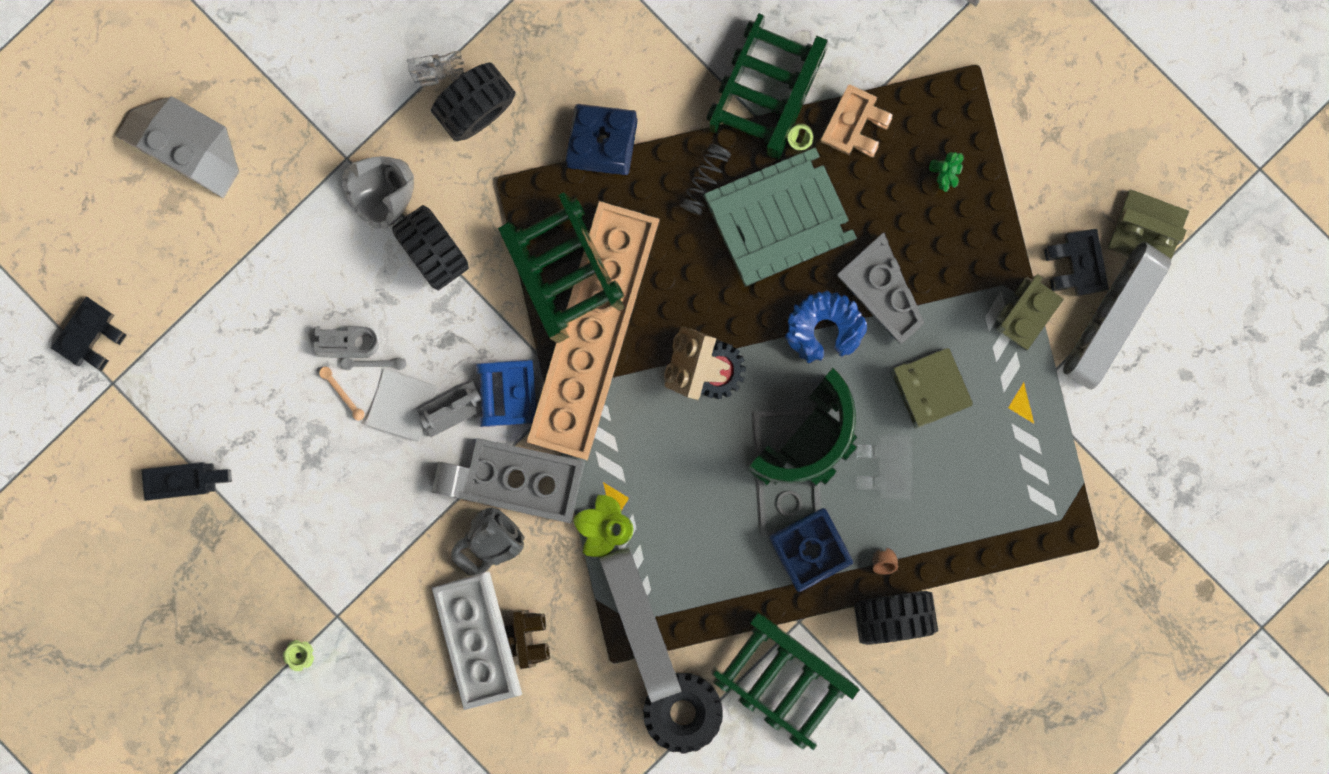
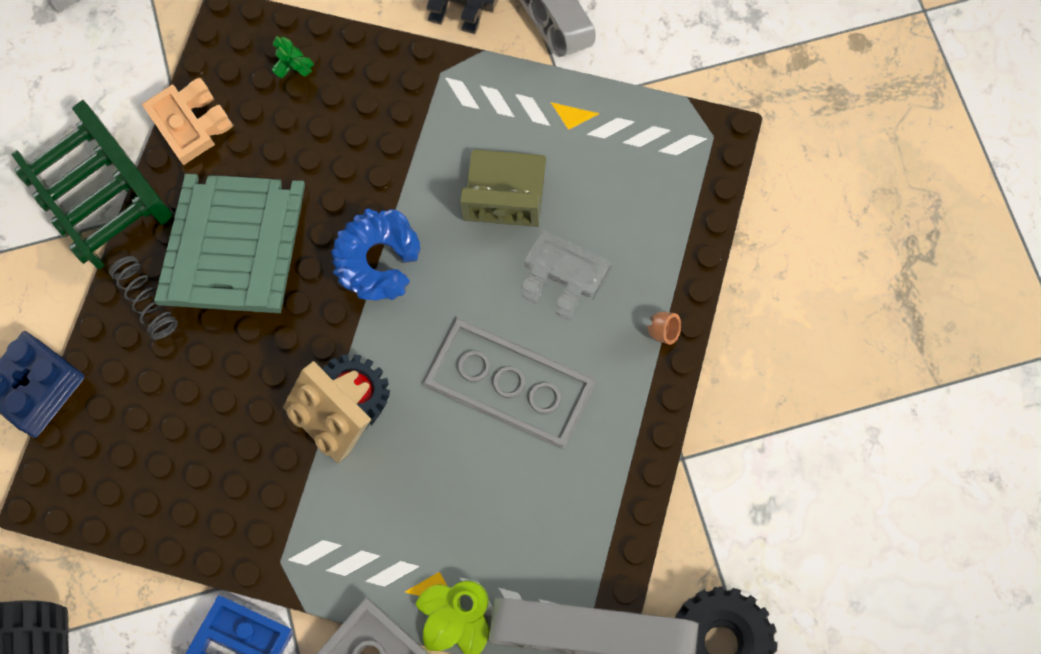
camera: 60 degrees left, 15 degrees down
dark green fence [498,192,624,343] -> none
light nougat plate [527,201,660,461] -> none
dark green fence [711,610,860,750] -> none
dark green piece [747,368,858,487] -> none
dark blue brick [769,508,854,592] -> none
yellowish green hinge [788,124,813,150] -> none
light grey wing [837,233,924,345] -> none
black tyre [854,591,938,645] -> none
olive bracket [995,274,1064,351] -> none

